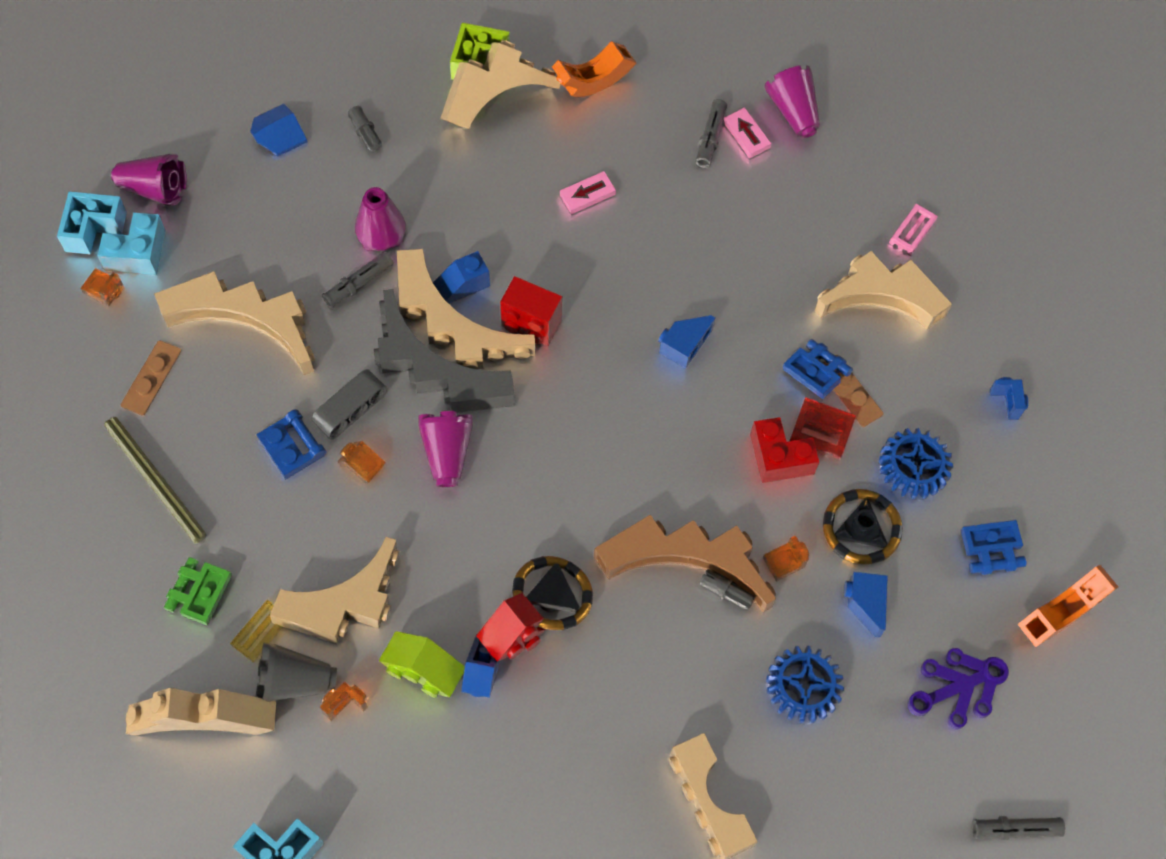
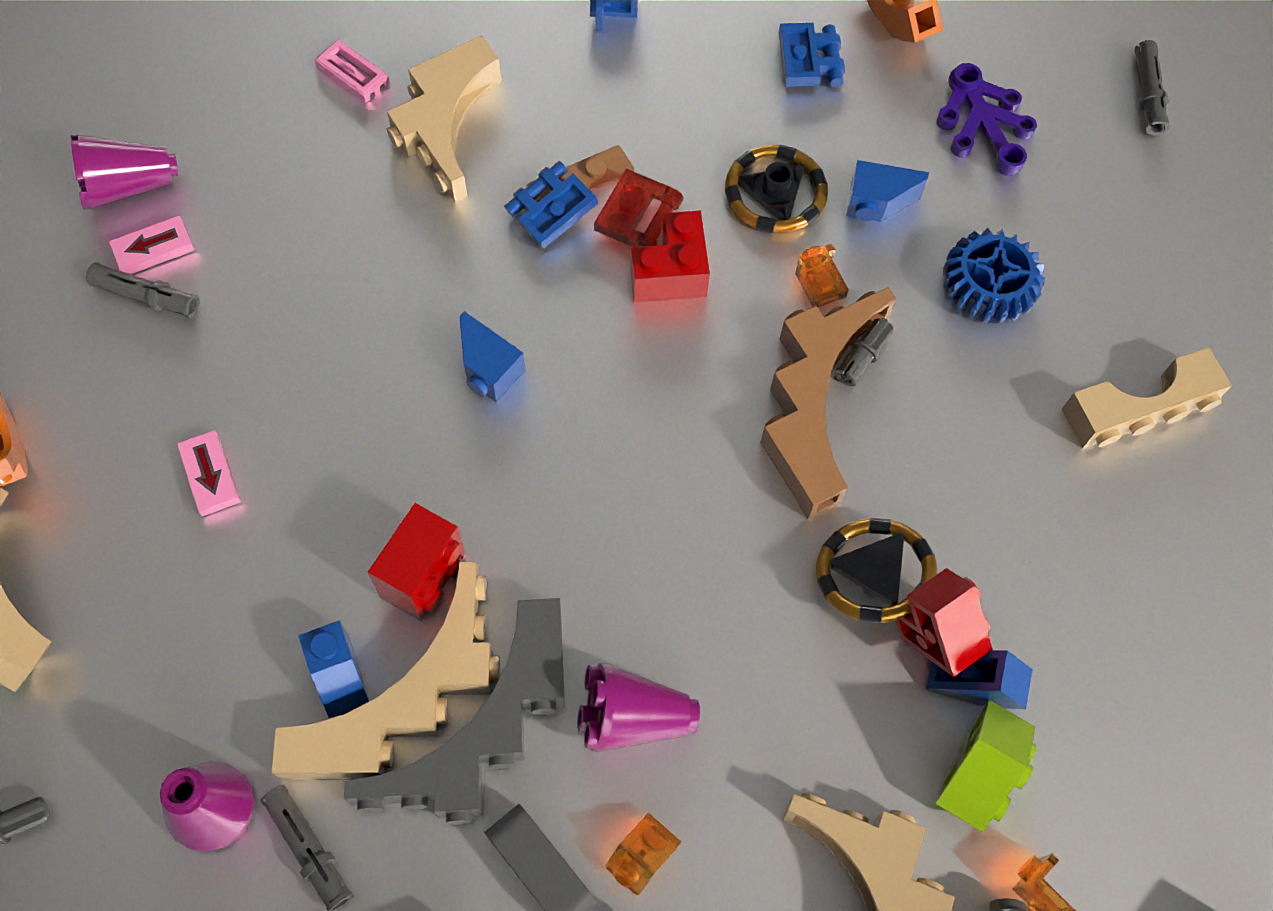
camera: 85 degrees left, 0 degrees up
blue gear [878,428,953,500] -> none

